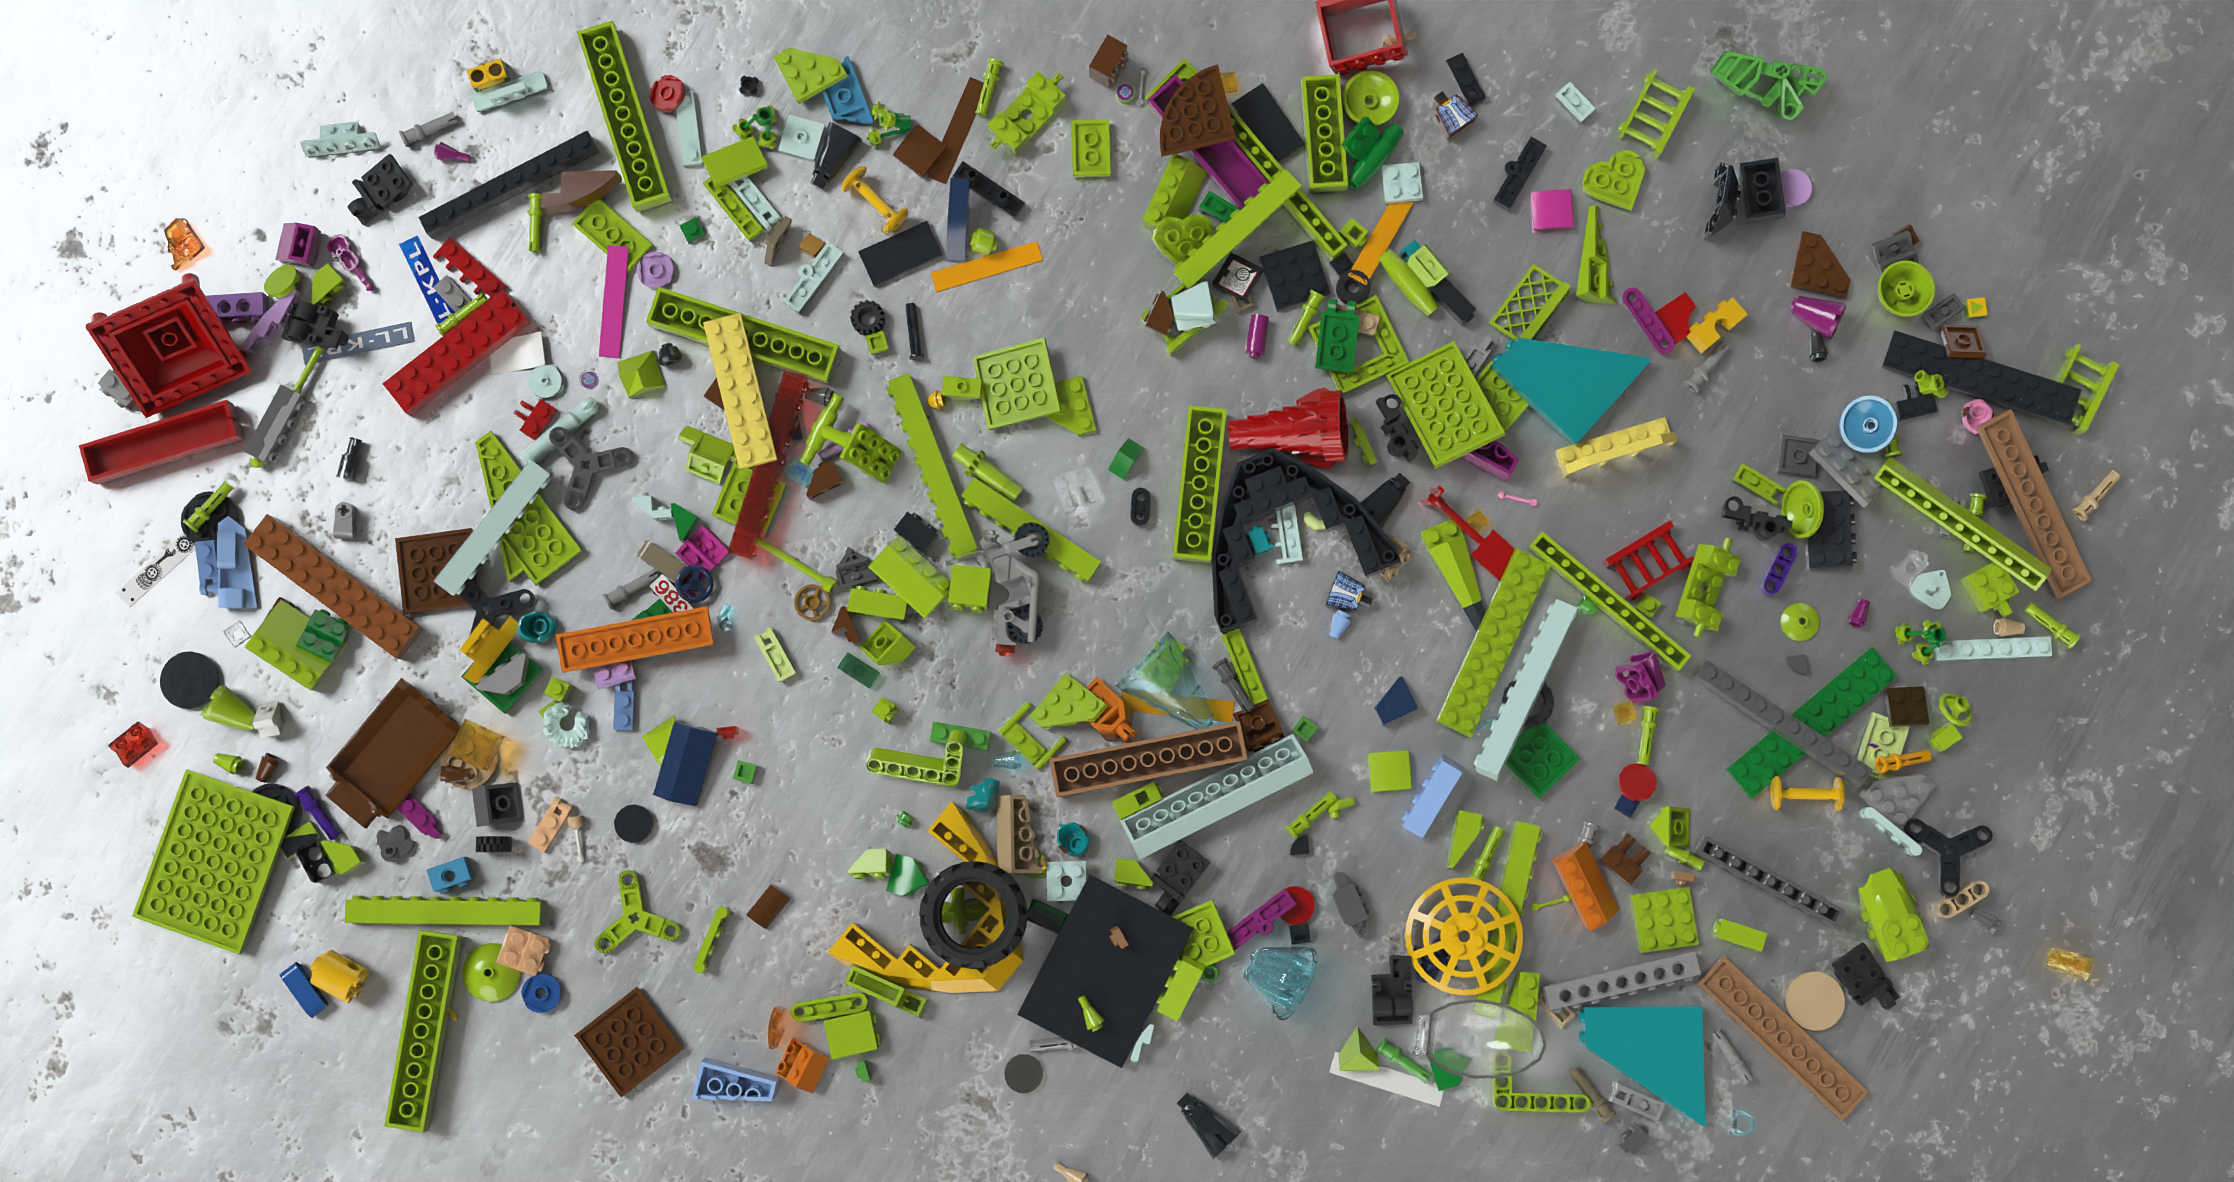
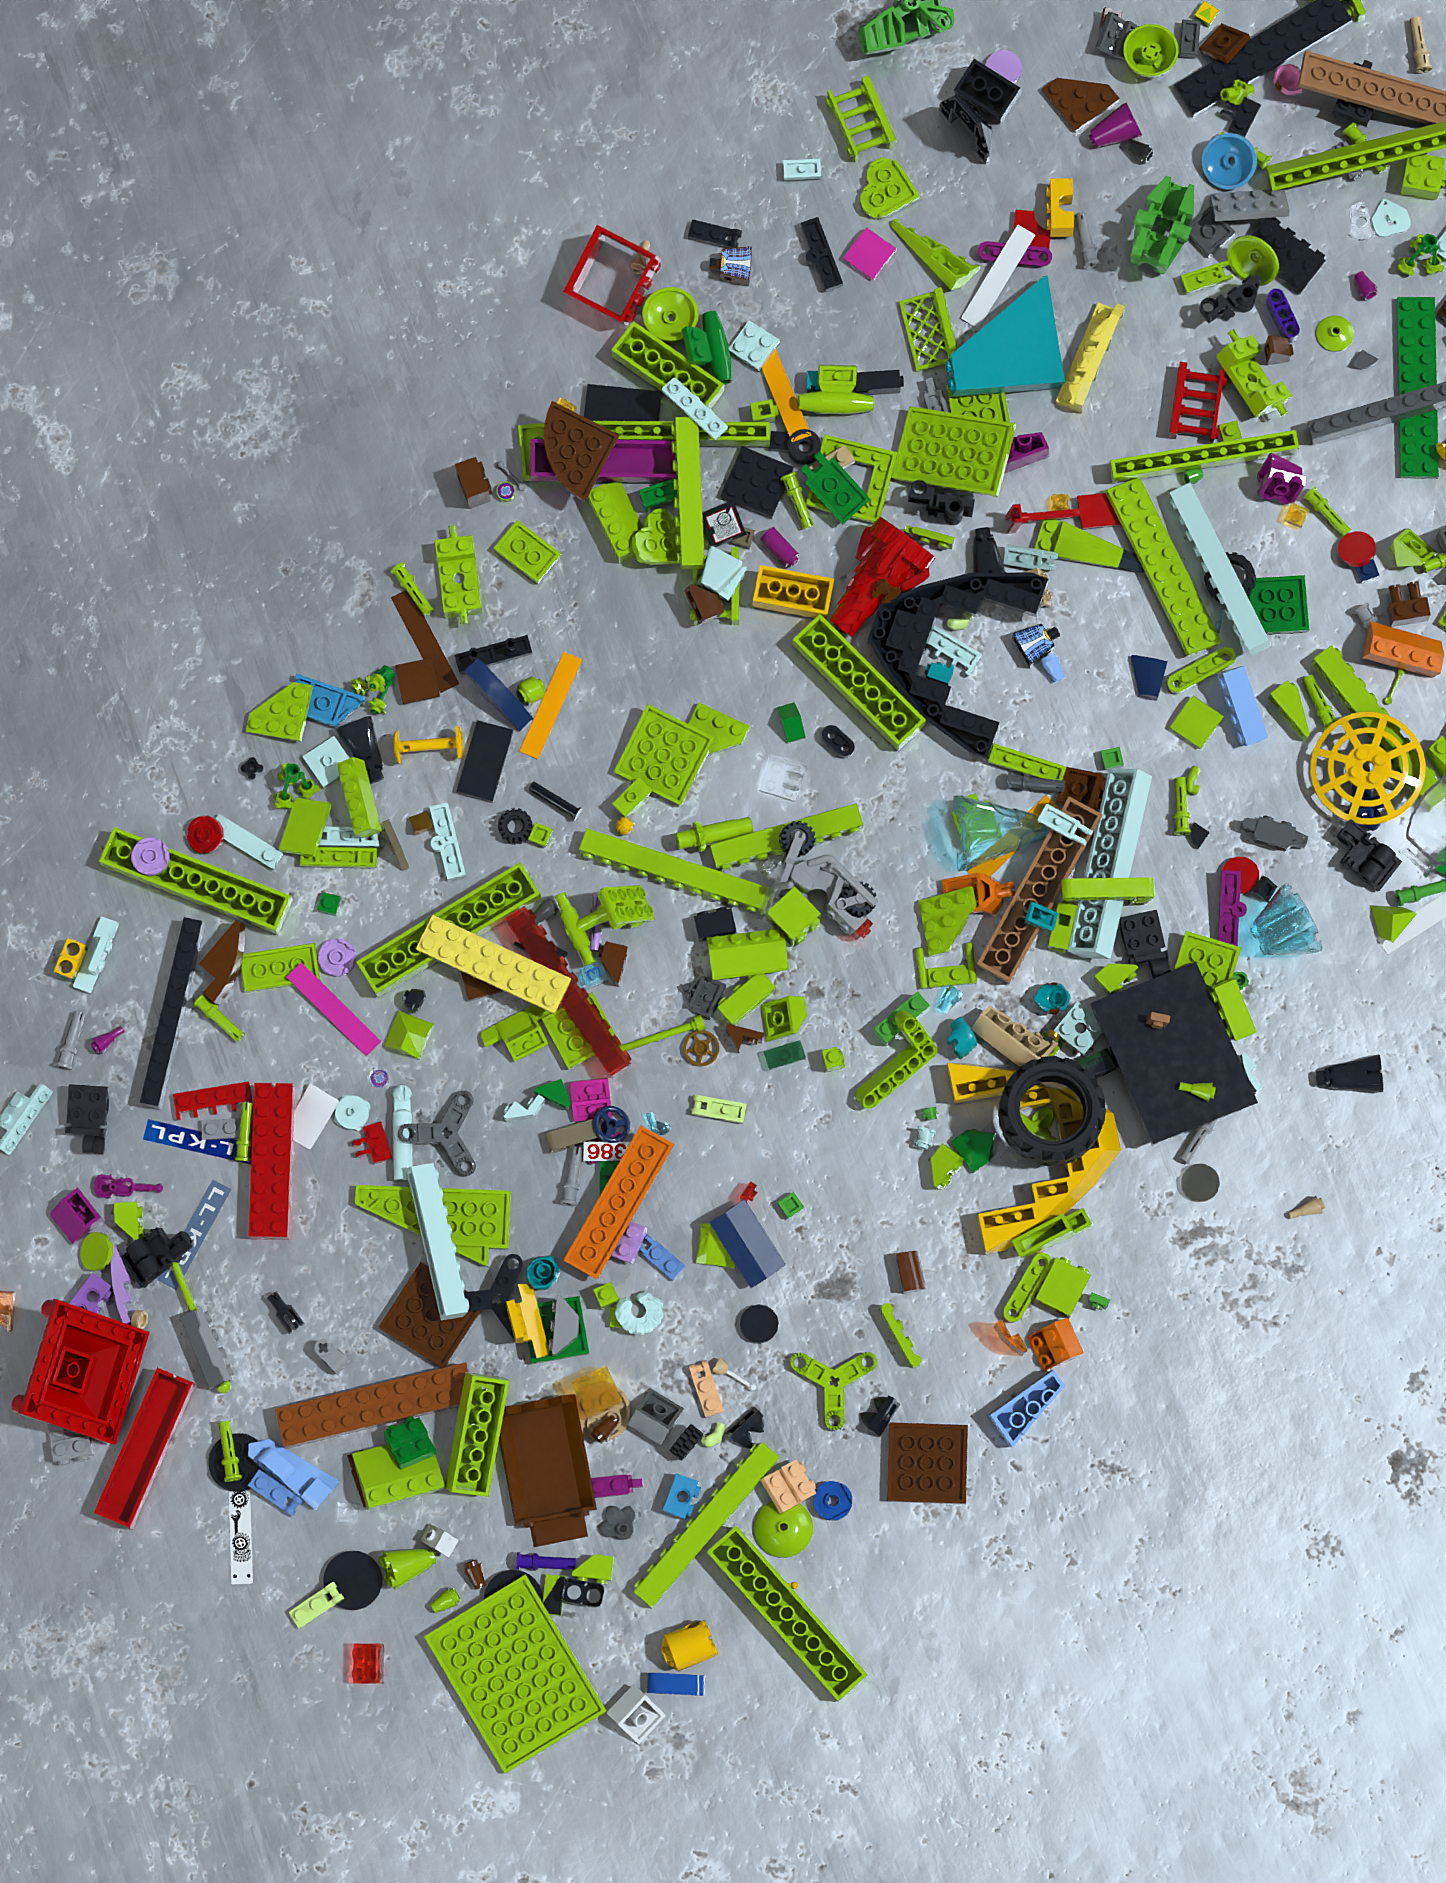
camera: 50 degrees left, 5 degrees down
bright pink hinge [1498,491,1537,507] -> none
none -> lavender tile [131,837,170,876]
none -> tan tile [131,1310,149,1329]
none -> yellowish green plate [289,1582,344,1629]
none -> lime brick [337,757,382,838]
none -> lime brick [445,1372,510,1497]
none -> white slope [607,1684,666,1744]
none -> light aqua bracket [662,378,728,440]
none -> yellowish green arm [701,1423,725,1447]
none -> black tile [725,1407,765,1448]
none -> yellow brick [753,565,834,620]
none -> black tile [860,1395,901,1437]
none -> reddish brown piece [872,579,901,604]
none -> light aqua brick [914,1126,936,1150]
none -> white sticker [961,225,1035,329]
none -> light aqua hinge [1003,544,1058,570]
none -> teal slope [1024,902,1059,931]
none -> light aqua hinge [1037,804,1093,846]
none -> lime beam [1061,877,1155,906]
none -> bright green piece [1130,176,1194,275]
none -> lime plate [1167,647,1236,694]
none -> reddish brown slope [1264,335,1293,365]

